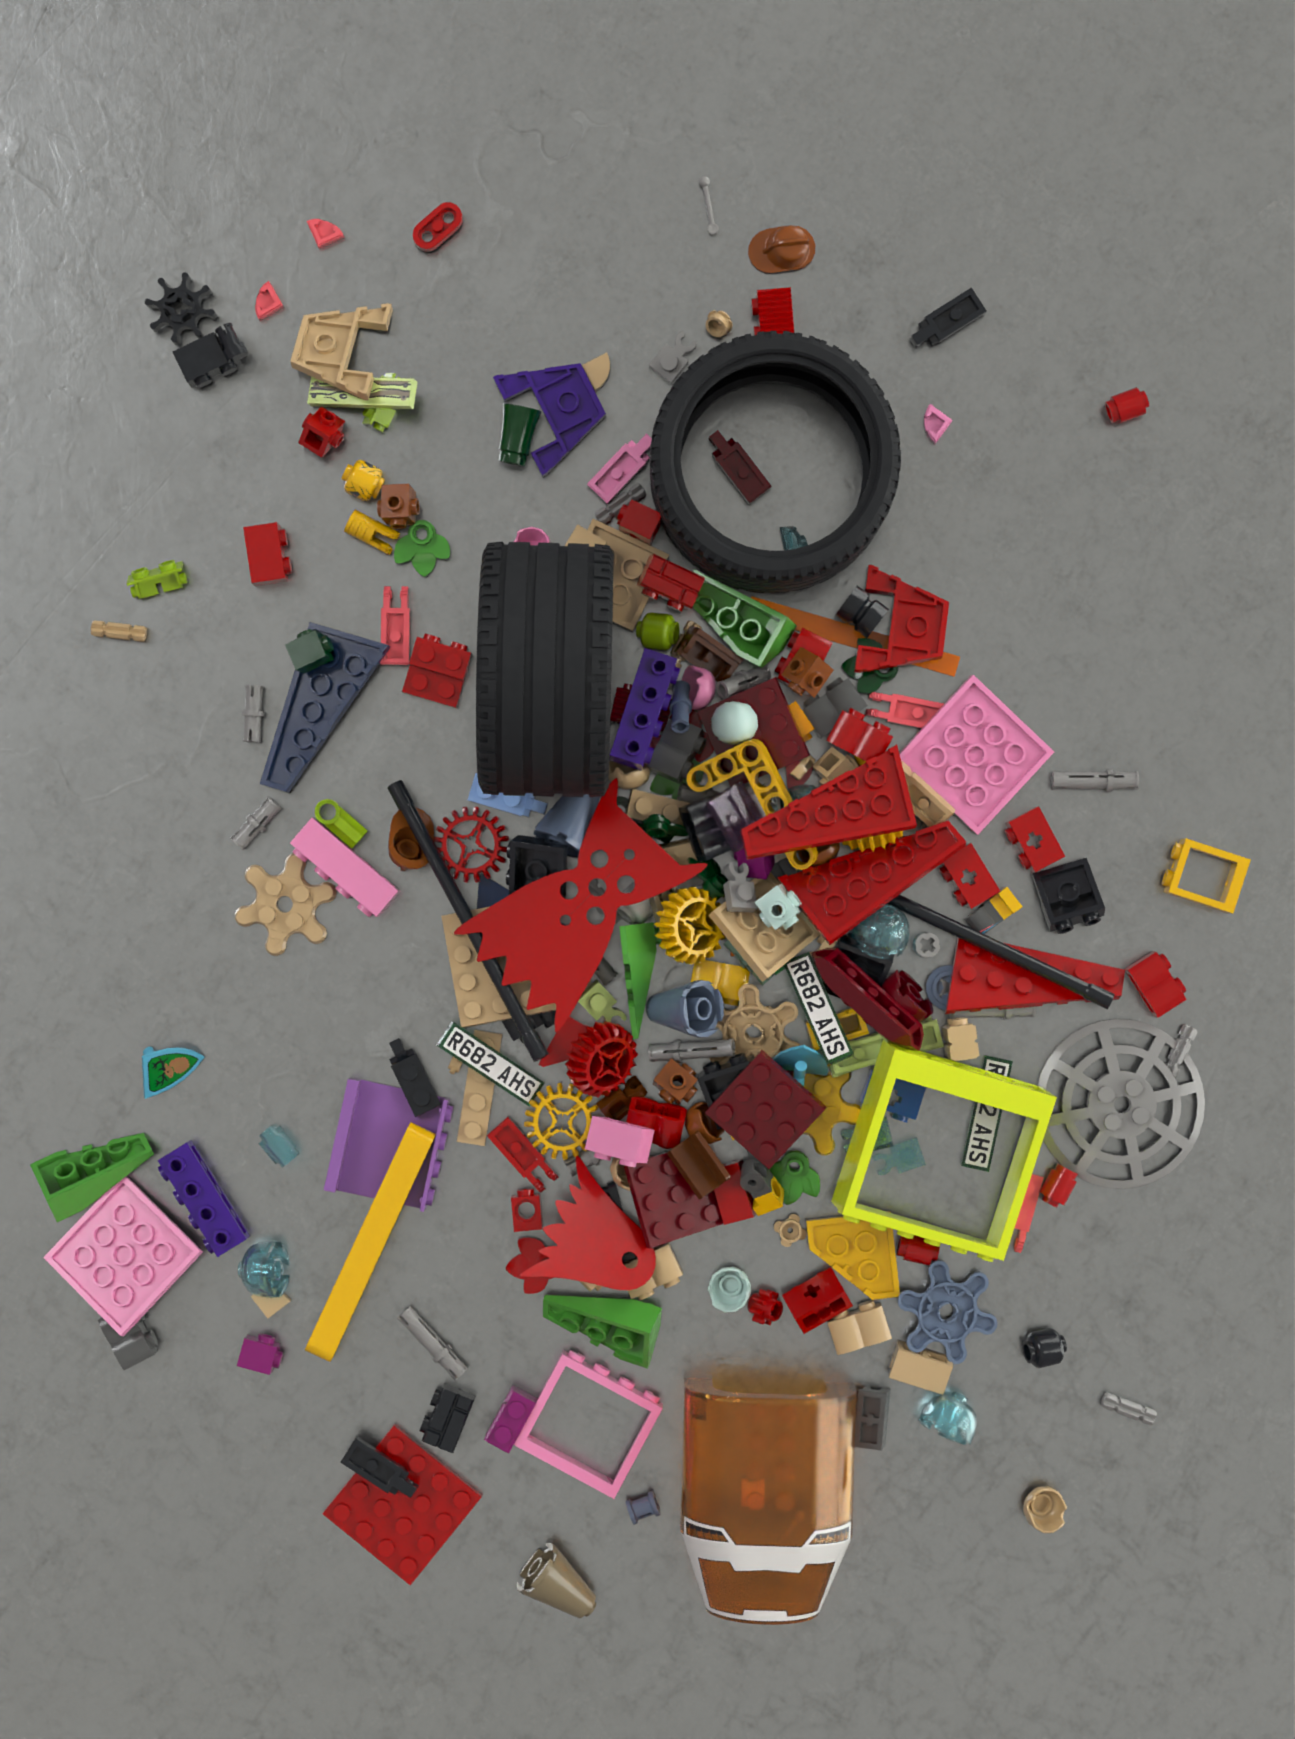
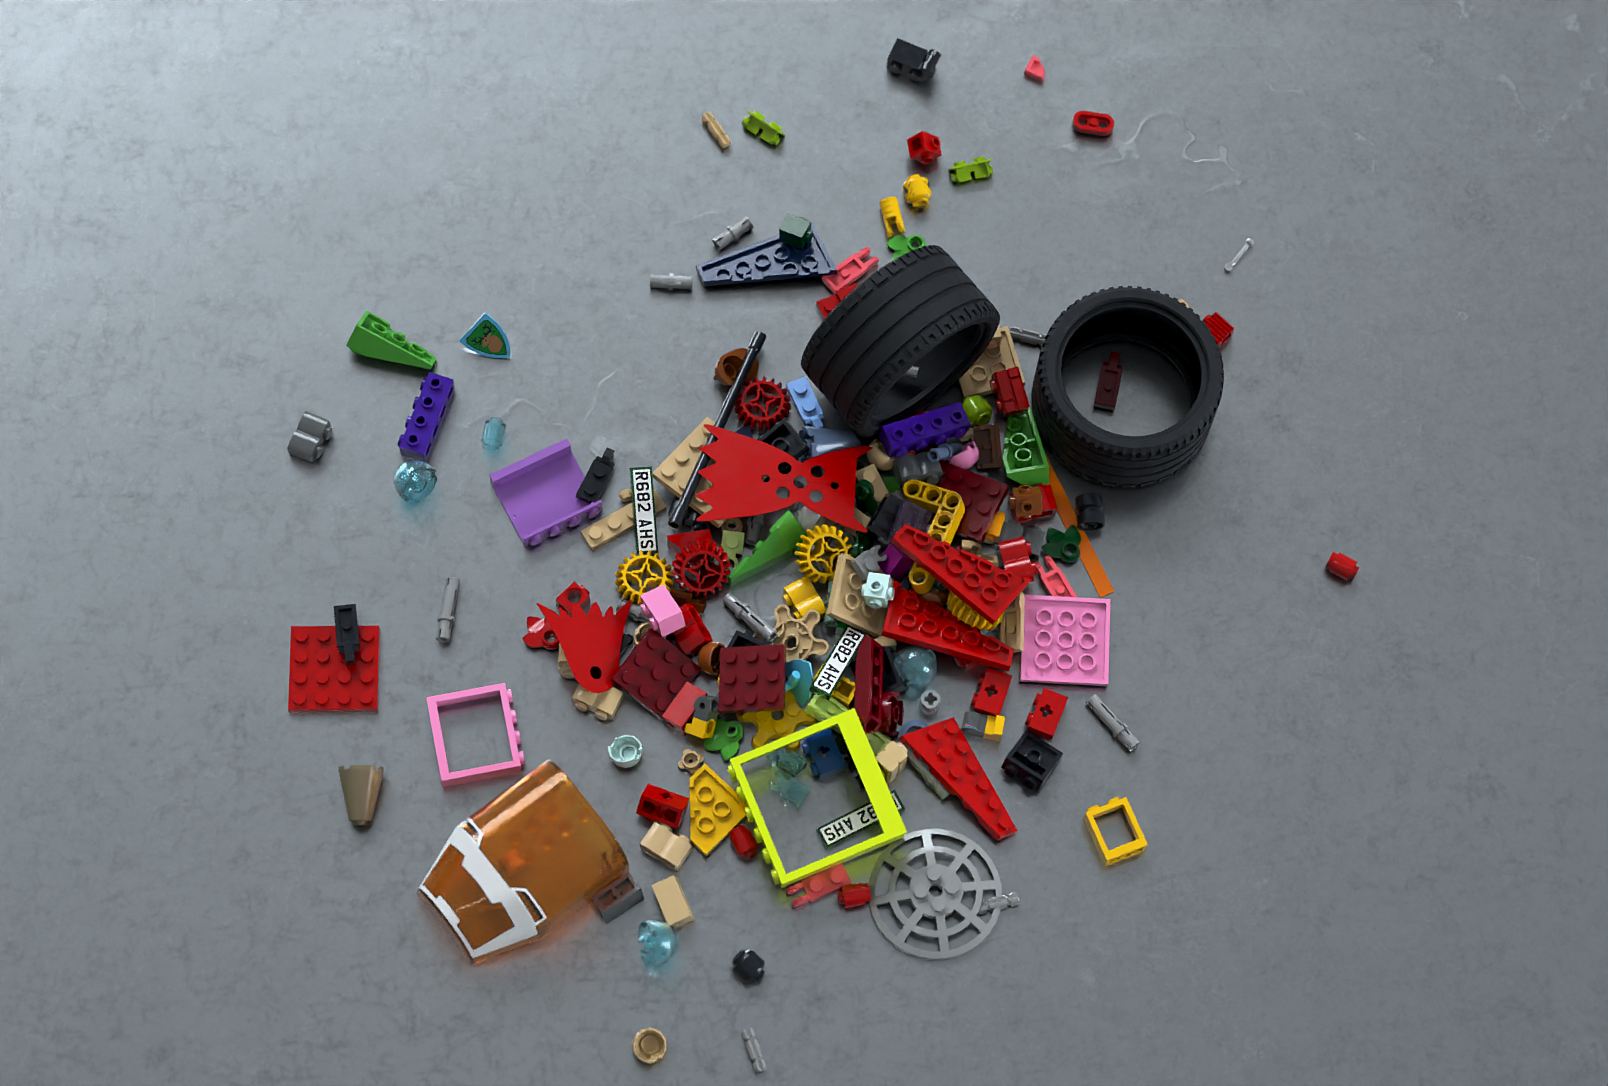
camera: 45 degrees right, 20 degrees down
bright pink plate [43,1176,203,1337] -> none
black gear [145,272,217,345] -> none
tan plate [235,853,337,956] -> none
magenta brick [237,1333,283,1375] -> none
red brick [243,522,292,587] -> none
tan tile [251,1290,291,1319] -> none
coral tile [255,281,284,321] -> none
tan wing [290,303,393,400] -> none
bright pink brick [290,817,401,917] -> none
yellow beam [305,1122,436,1362] -> none
yellowish green tile [307,376,418,409] -> none
lime piece [315,799,368,849] -> none
dark orange brick [377,484,420,529] -> none
black brick [419,1384,476,1453] -> none
magenta brick [484,1384,537,1453] -> none
red hinge [487,1116,559,1193] -> none
dark purple wing [493,363,606,477] -> none
dark green plant [498,404,542,466] -> none
bright green wedge [543,1295,662,1369] -> none
tan tile [582,353,610,392] -> none
bright pink hinge [587,433,652,504] -> none
red brick [616,499,661,546] -> none
sand blue bush [626,1491,661,1525] -> none
sand blue cone [646,980,724,1038] -> none
dark orange brick [653,1058,698,1105] -> none
reddish brown panel [667,1131,731,1200] -> none
light aqua hair [711,701,758,745] -> none
light grey pin [716,665,771,699] -> none
dark orange piece [748,225,816,273] -> none
red gear [748,1289,783,1325] -> none
red wing [854,565,949,673] -> none
black piece [887,894,1115,1010] -> none
sand blue plate [897,1260,998,1364] -> none
black hinge [910,287,987,349] -> none
bright pink tile [924,404,953,444] -> none
red brick [1124,951,1187,1018] -> none

